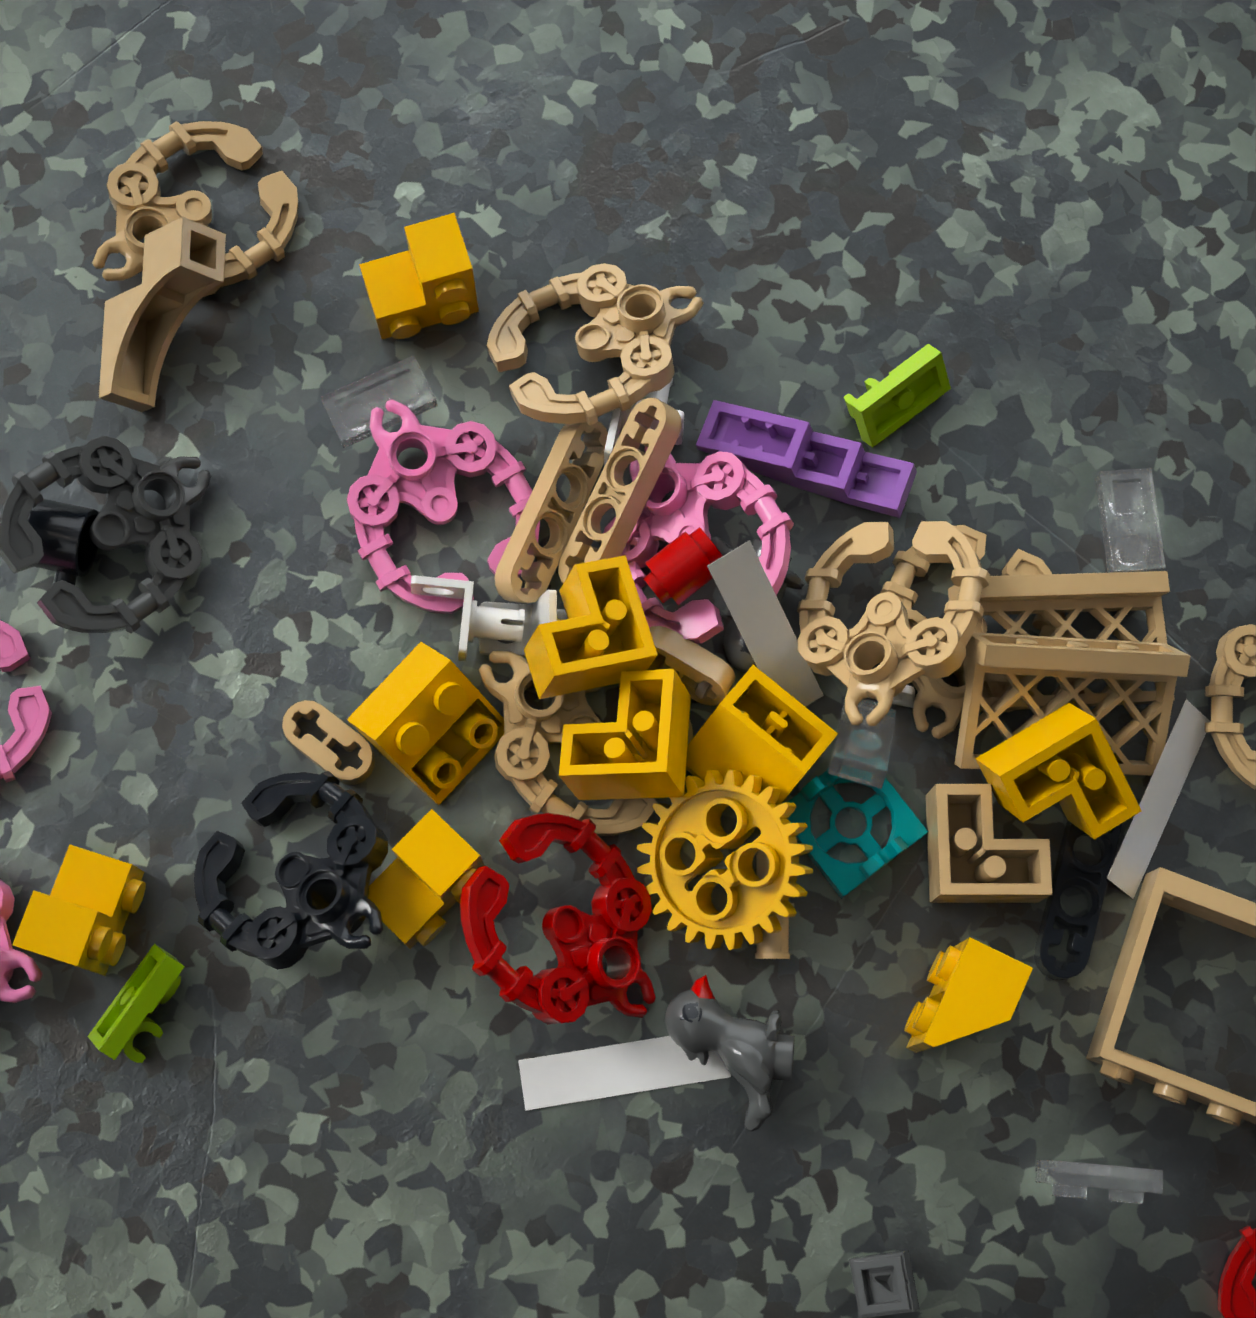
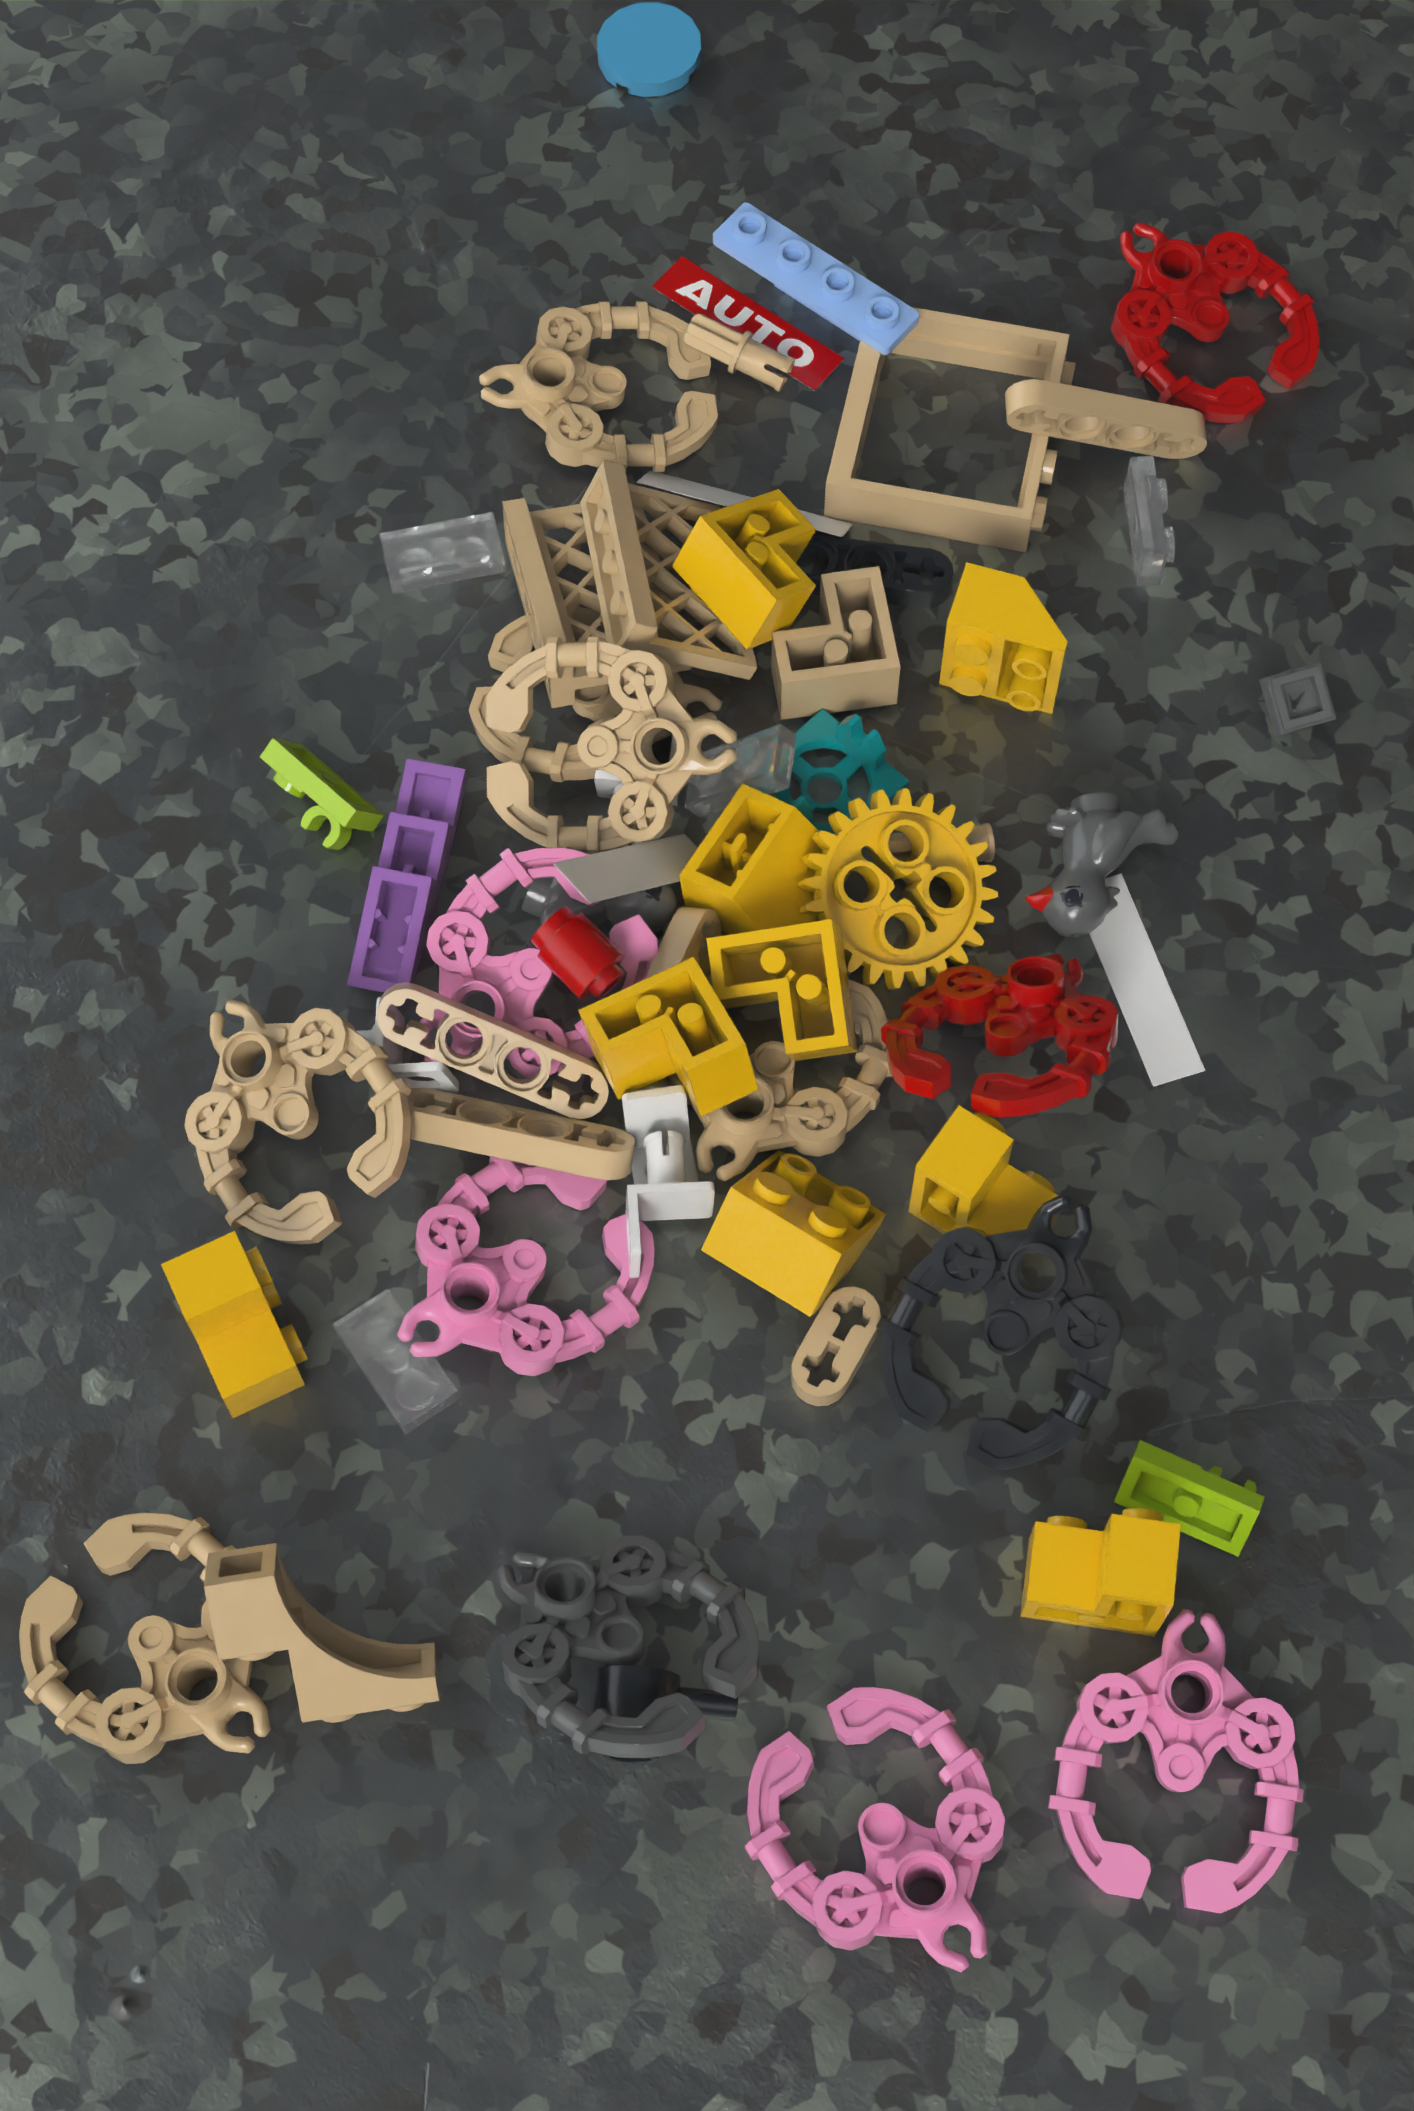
camera: 95 degrees left, 10 degrees down
none -> tan beam [1005,379,1207,459]

